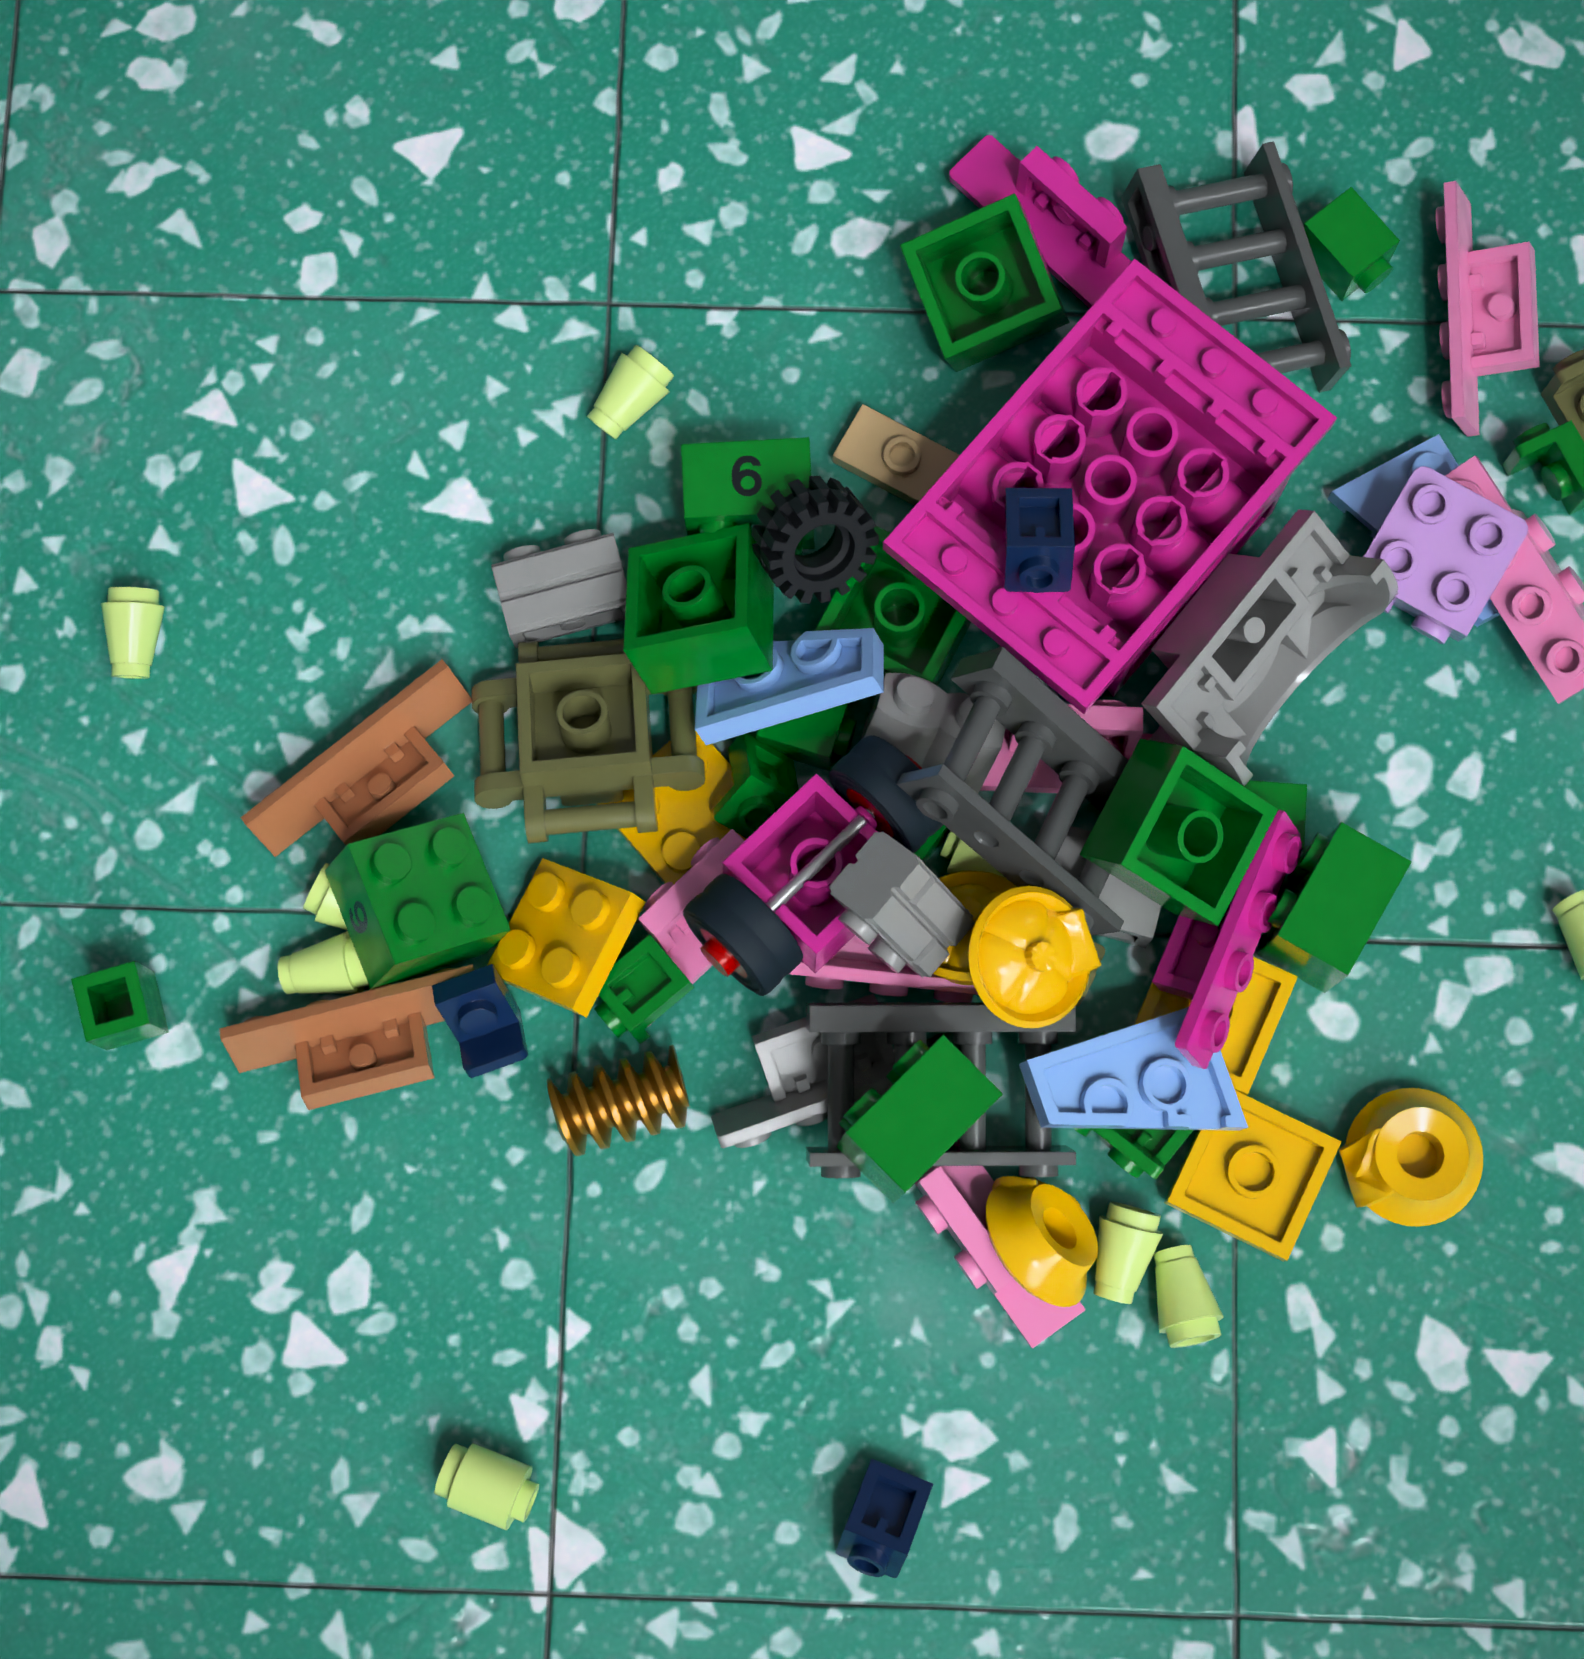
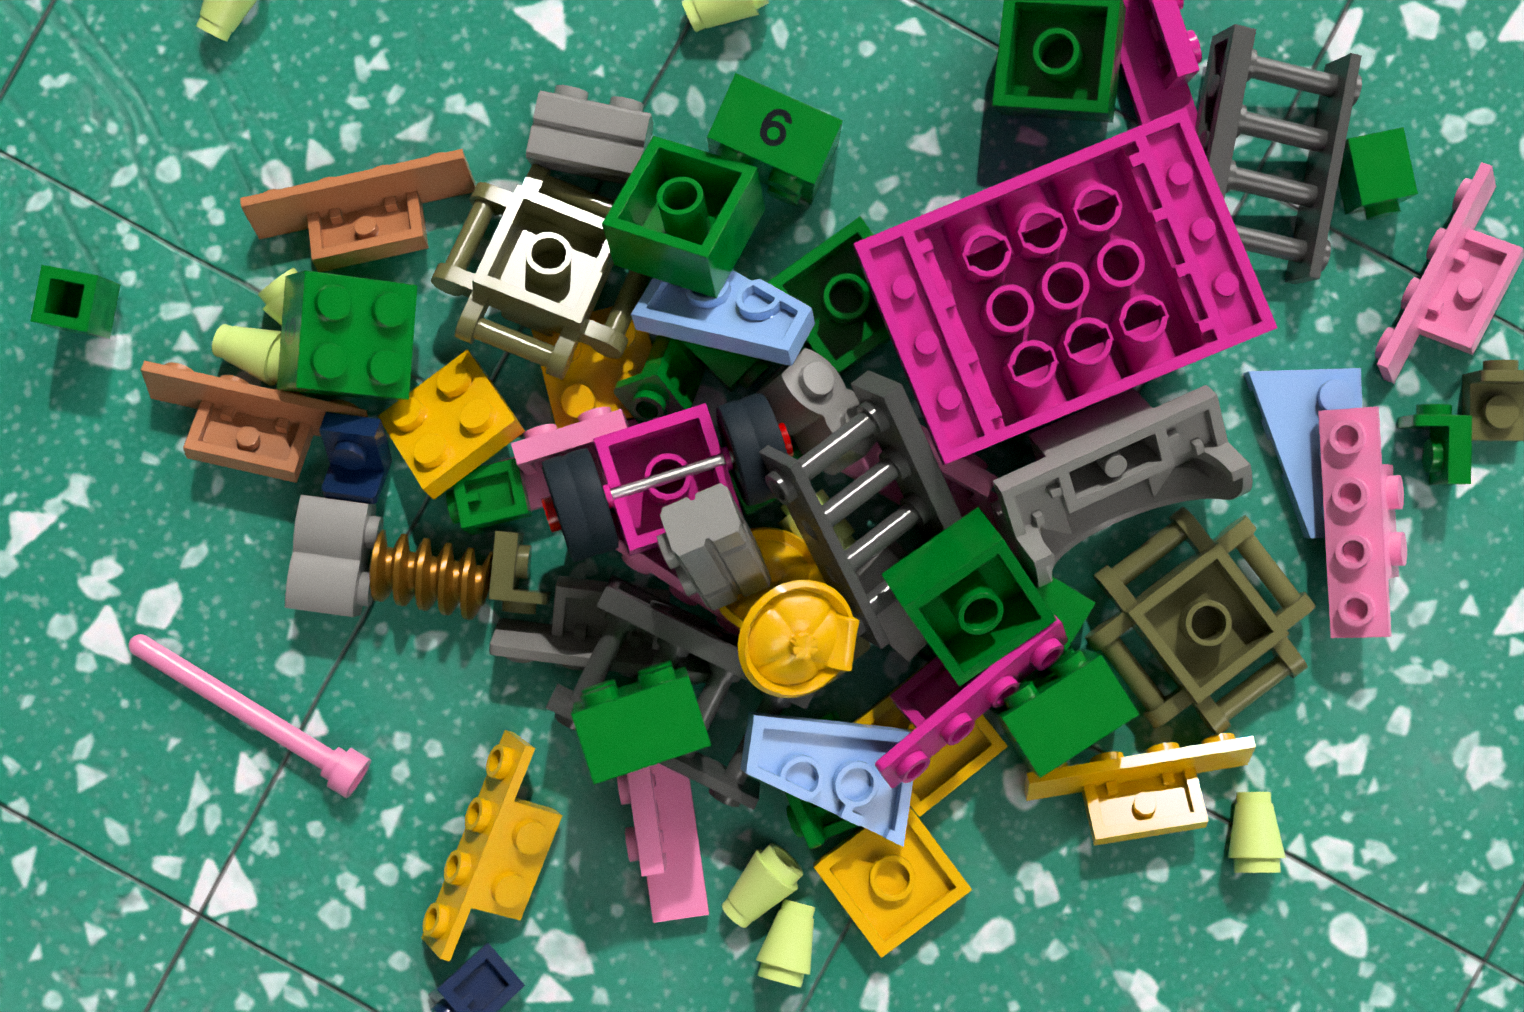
camera: 25 degrees right, 10 degrees up
yellowish green brick [434,1443,539,1530] -> none
black tyre [751,476,879,604] -> none
tan plate [833,404,960,506] -> none
yellow piece [986,1176,1098,1307] -> none
dark blue bracket [1004,488,1075,593] -> none
yellow piece [1339,1088,1483,1227] -> none
lavender bracket [1363,466,1528,644] -> none
none -> bright pink piece [129,634,371,799]
none -> light grey brick [285,495,384,617]
none -> yellow bracket [421,730,562,961]
none -> olive bracket [489,531,551,614]
none -> yellow bracket [1024,733,1256,846]
none -> olive brick [1085,507,1316,735]

